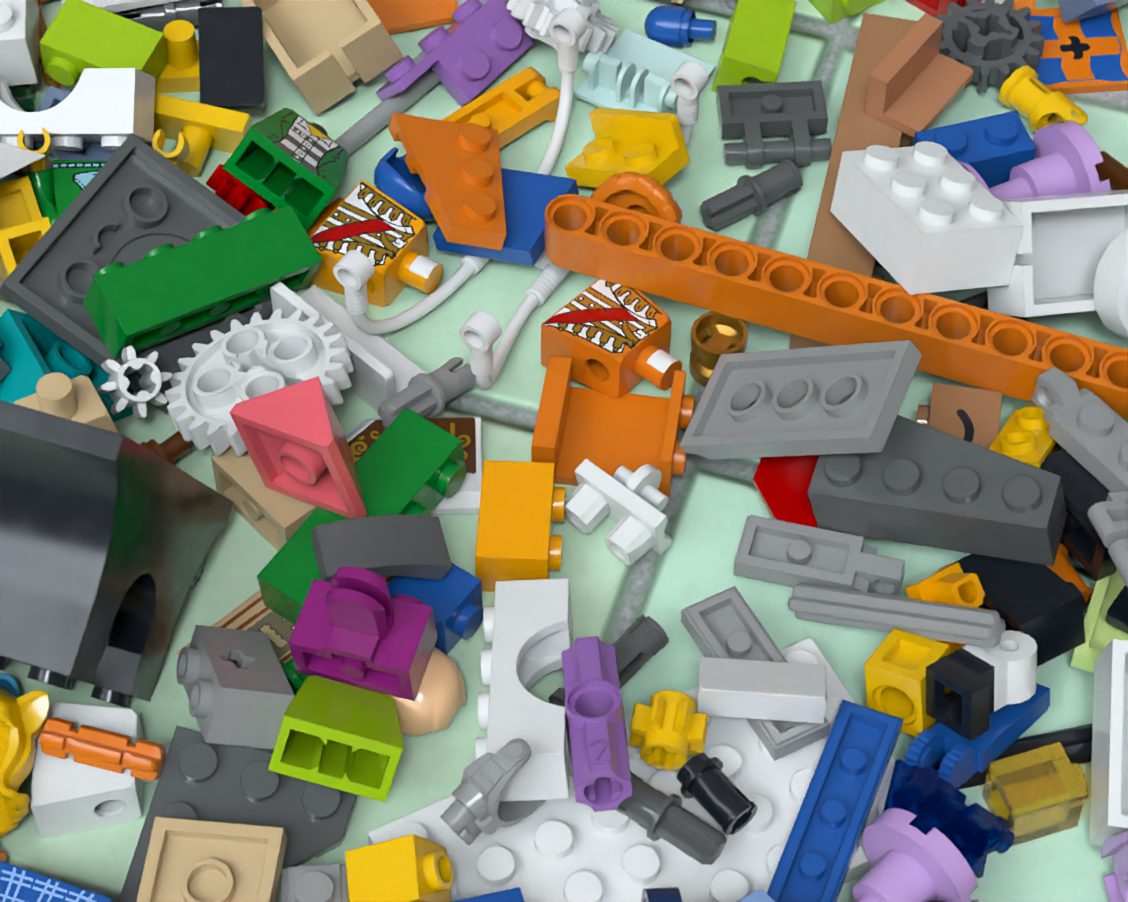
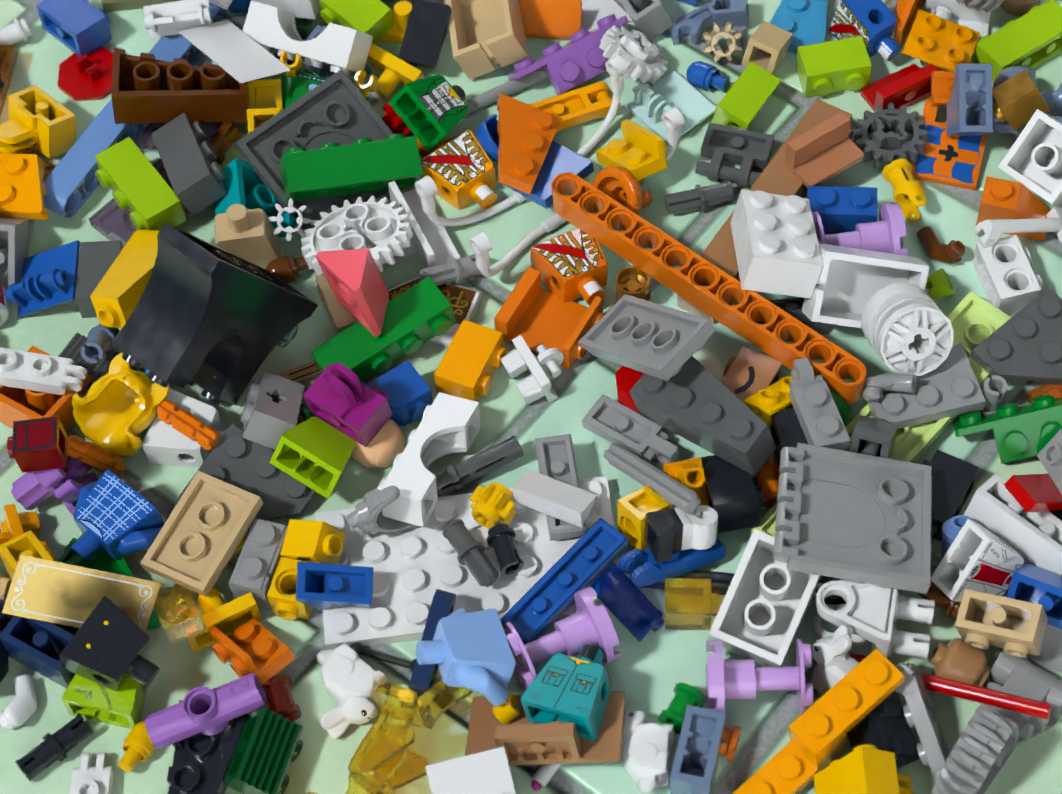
camera: 25 degrees right, 5 degrees up
dark grey slope [310,515,452,583] -> none
medium lavender piece [561,636,632,812] -> none

